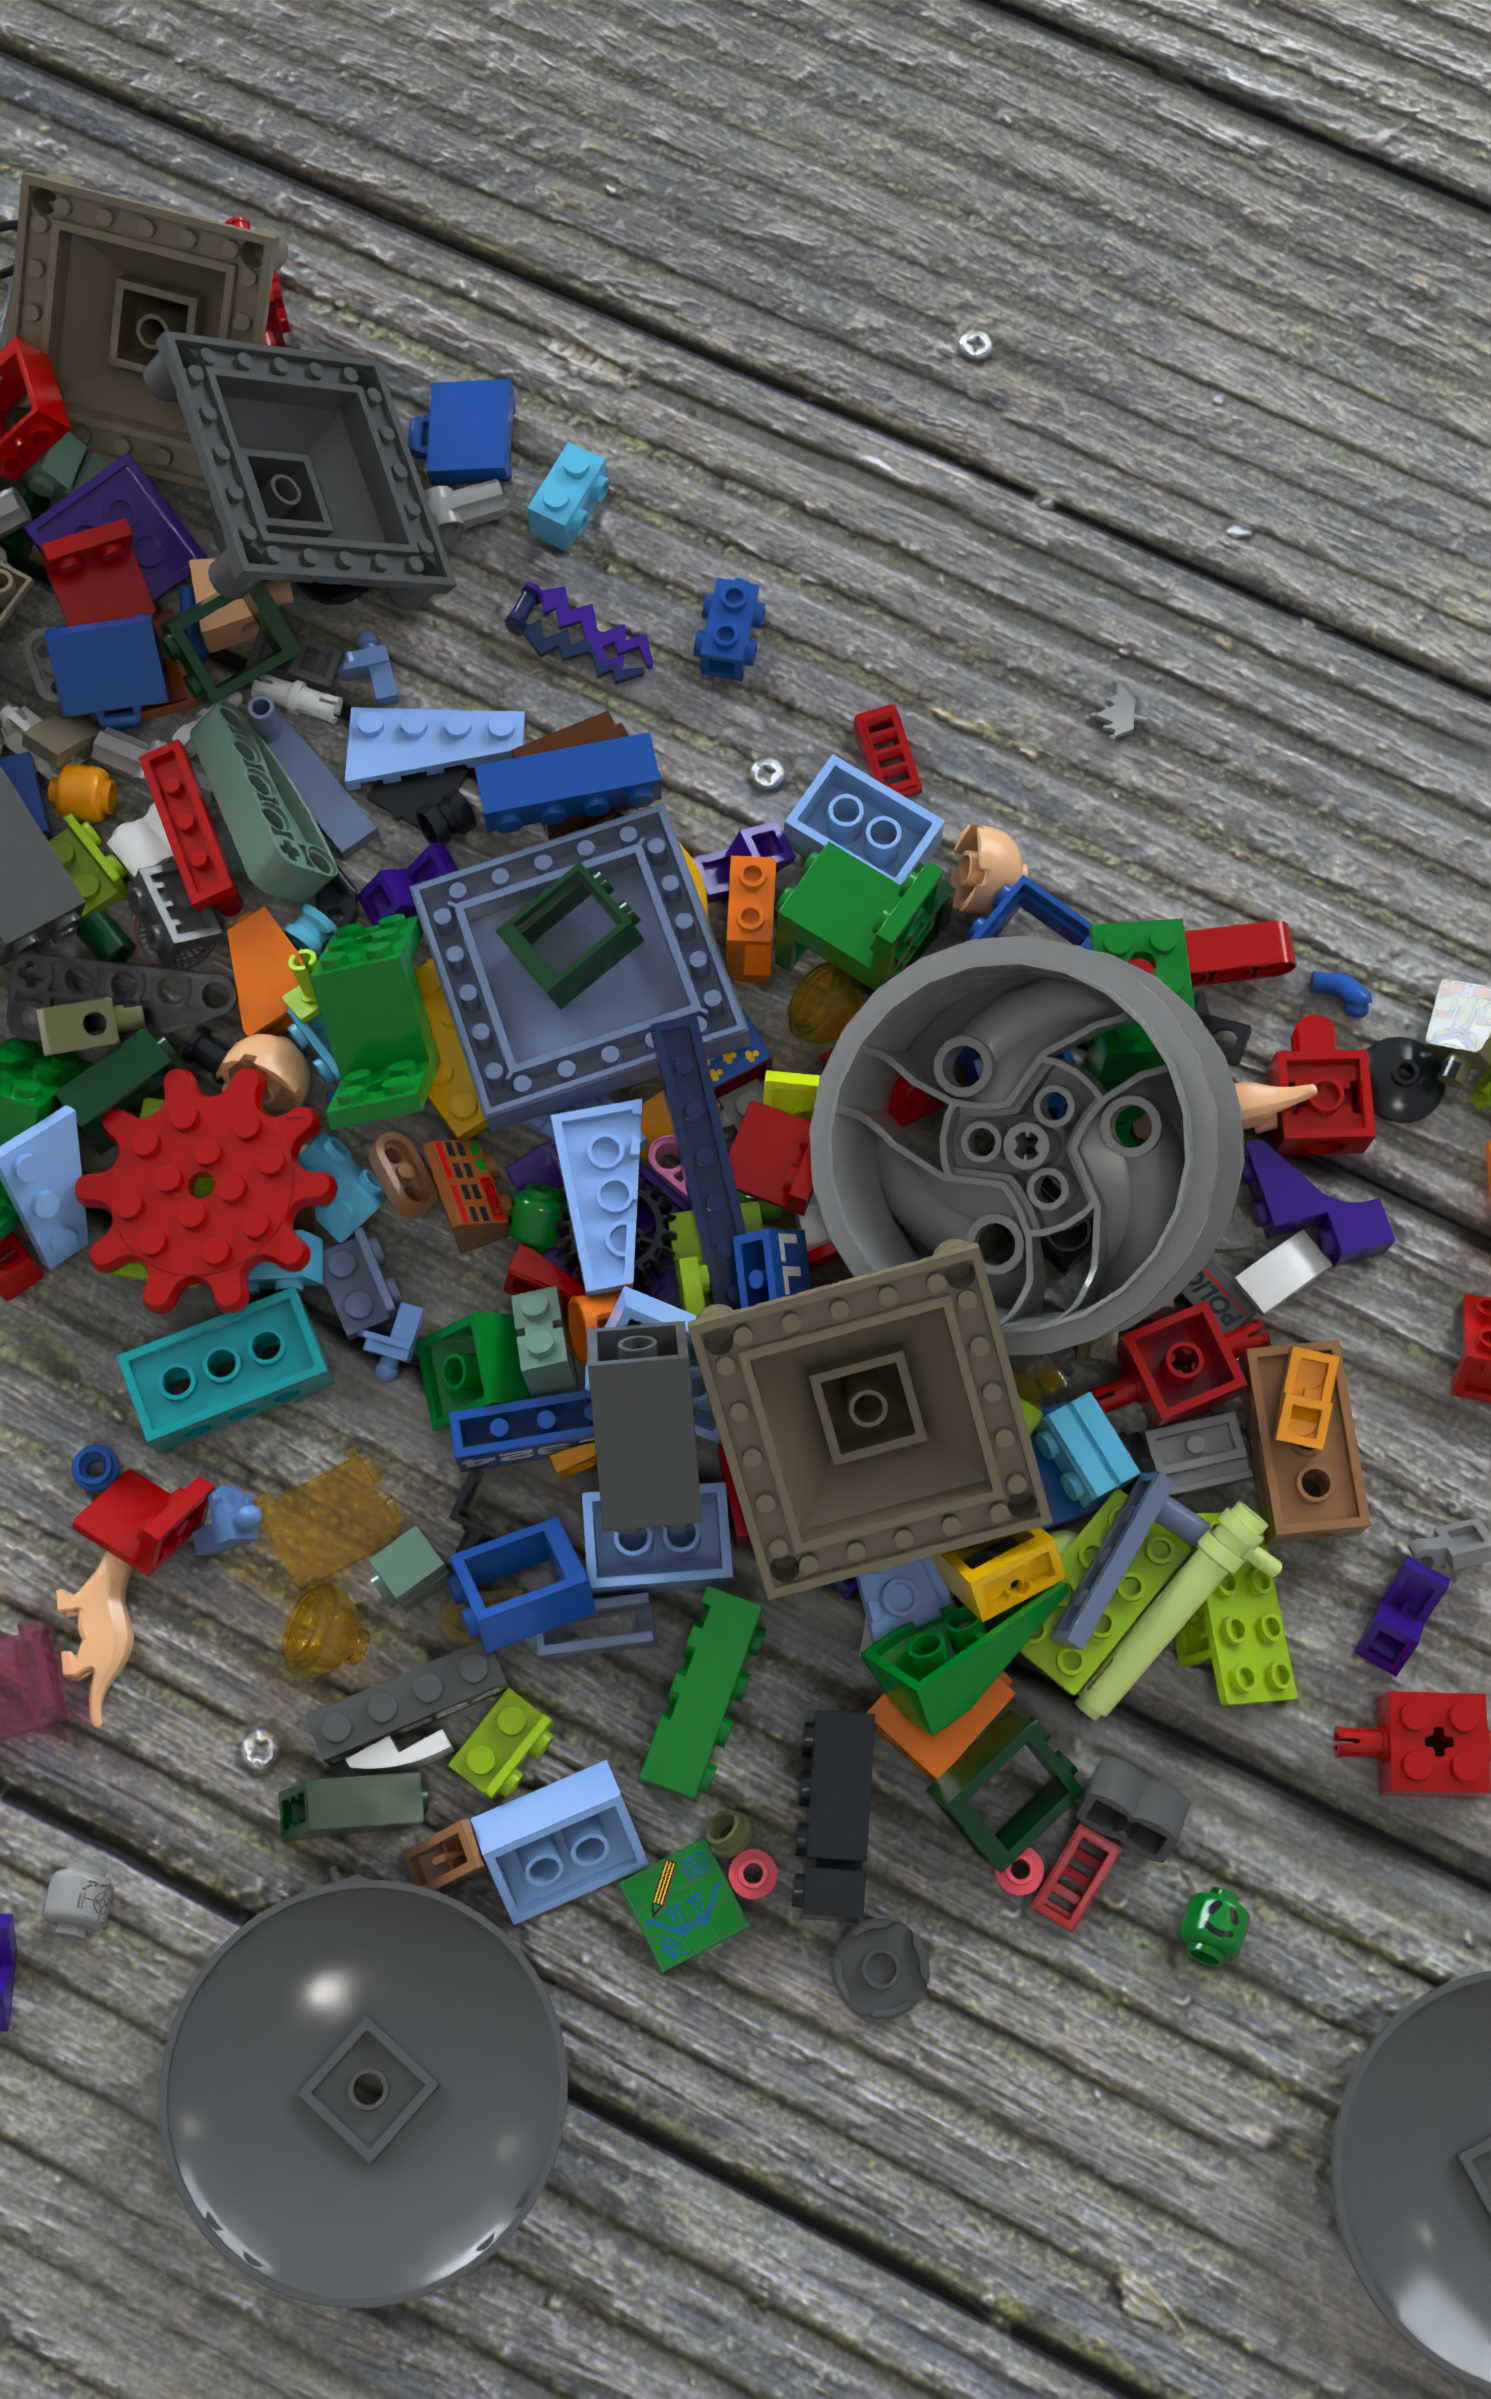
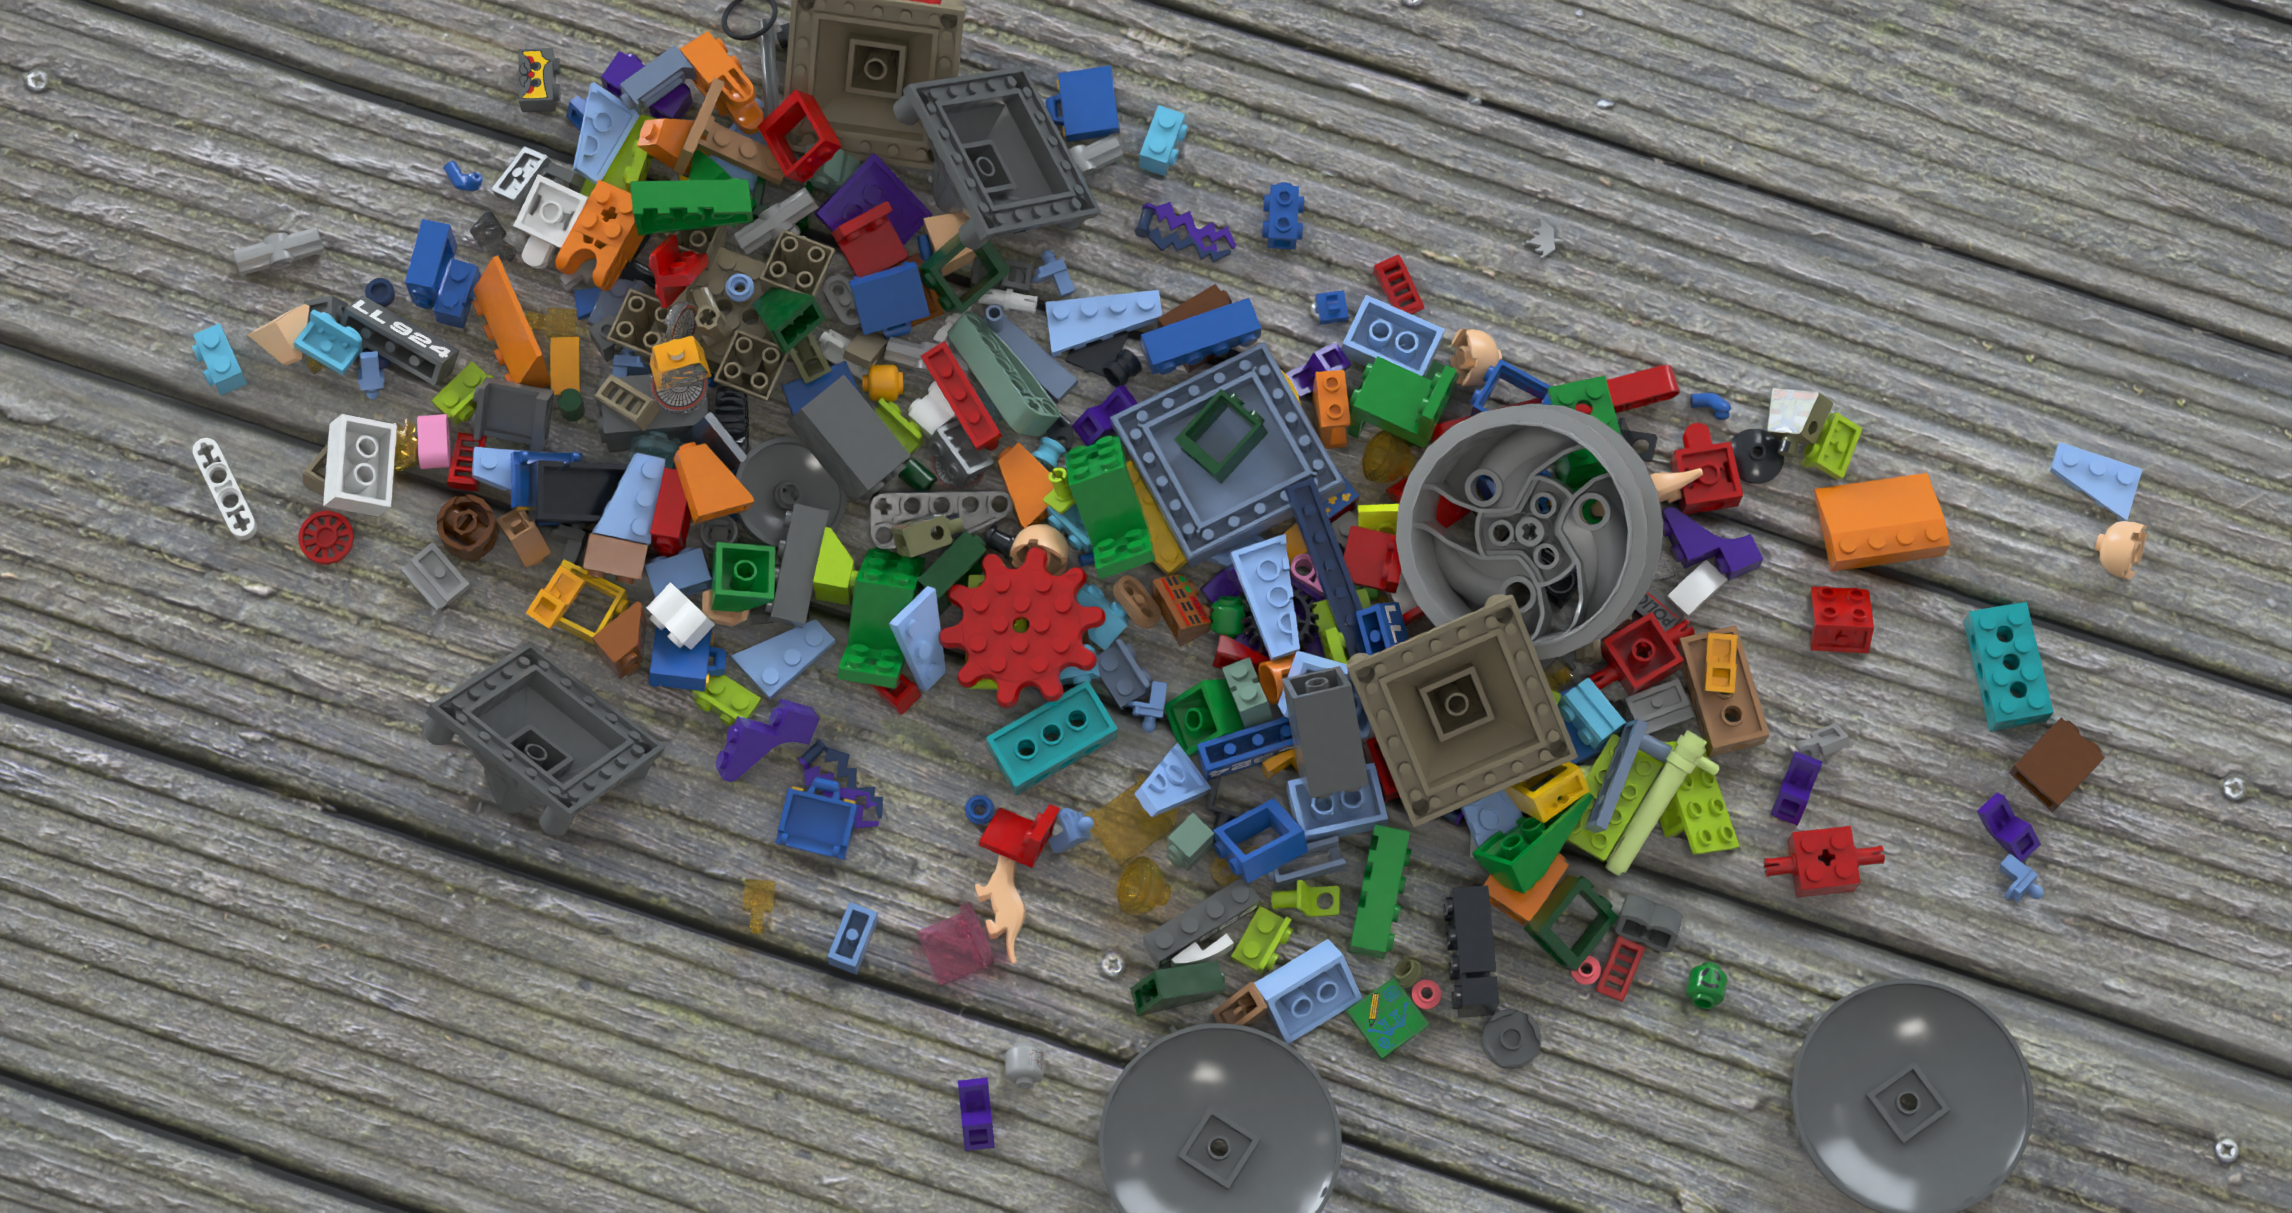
camera: 10 degrees left, 0 degrees up
none -> light blue wing [1134,742,1212,818]
none -> lime bracket [1271,880,1341,917]
none -> blue tile [1315,290,1349,325]

